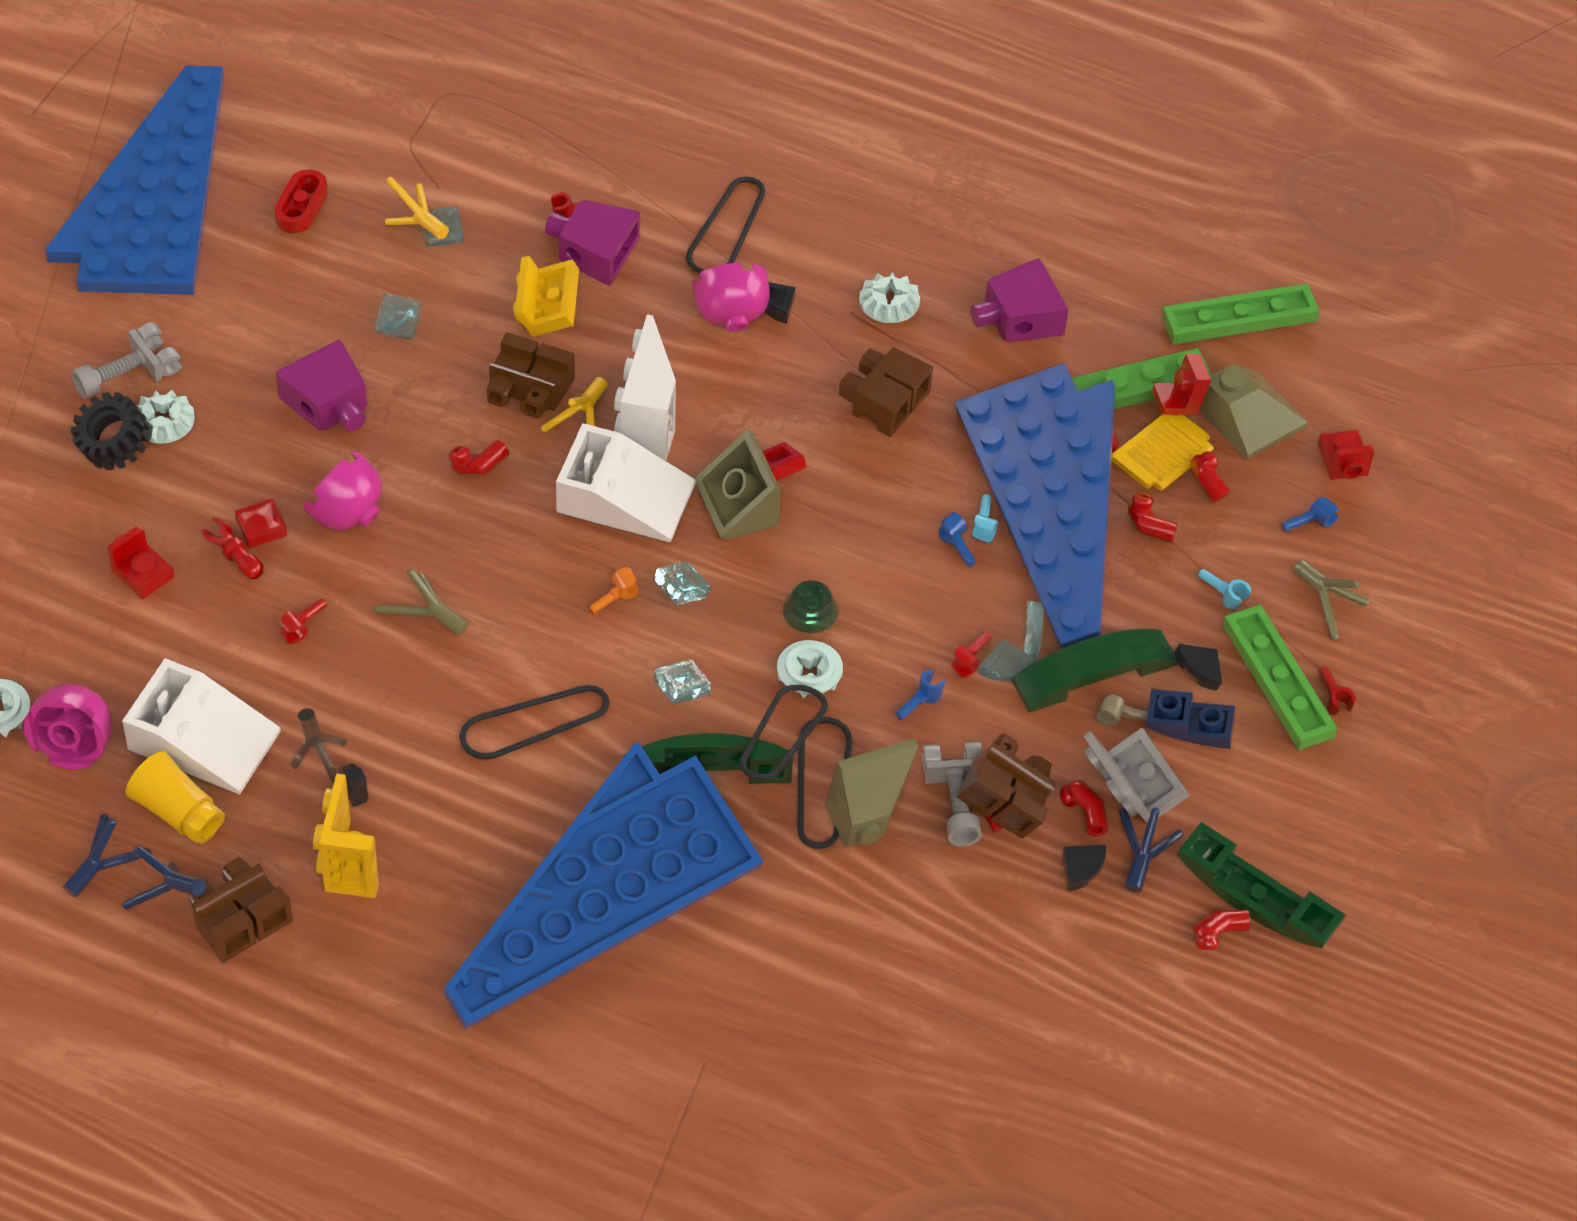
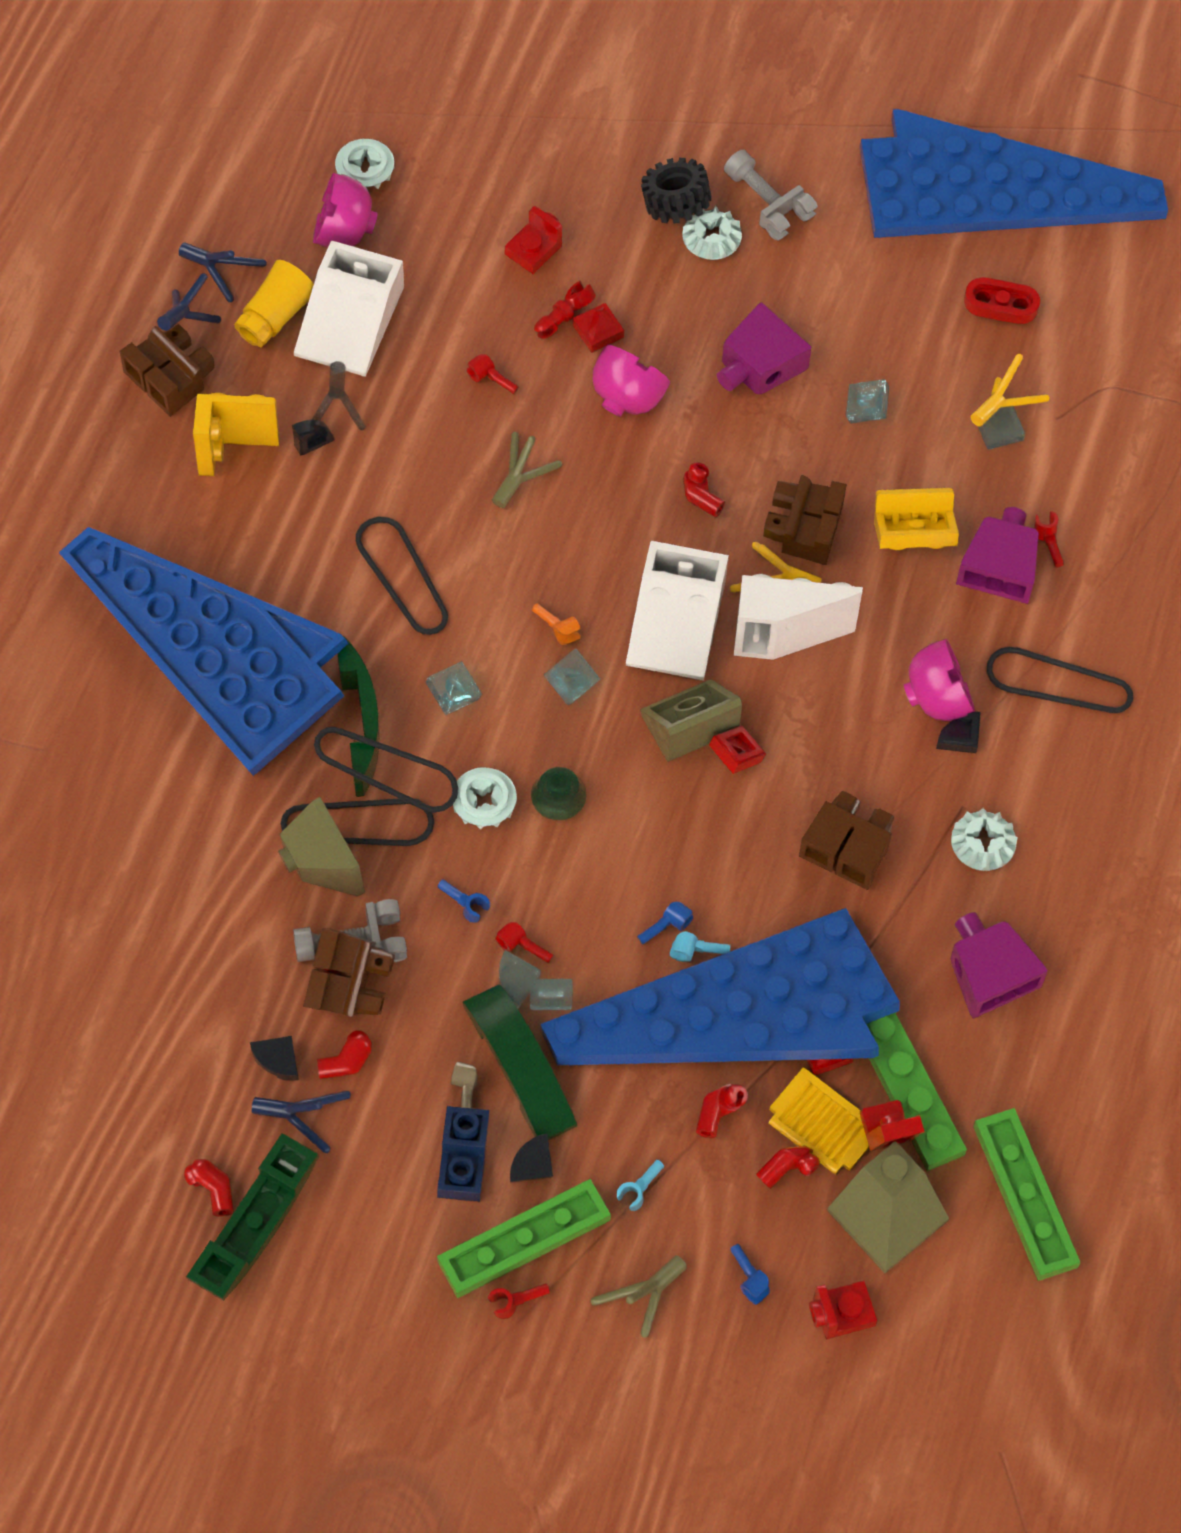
camera: 85 degrees right, 10 degrees up
light grey bracket [1083,728,1190,823] -> none

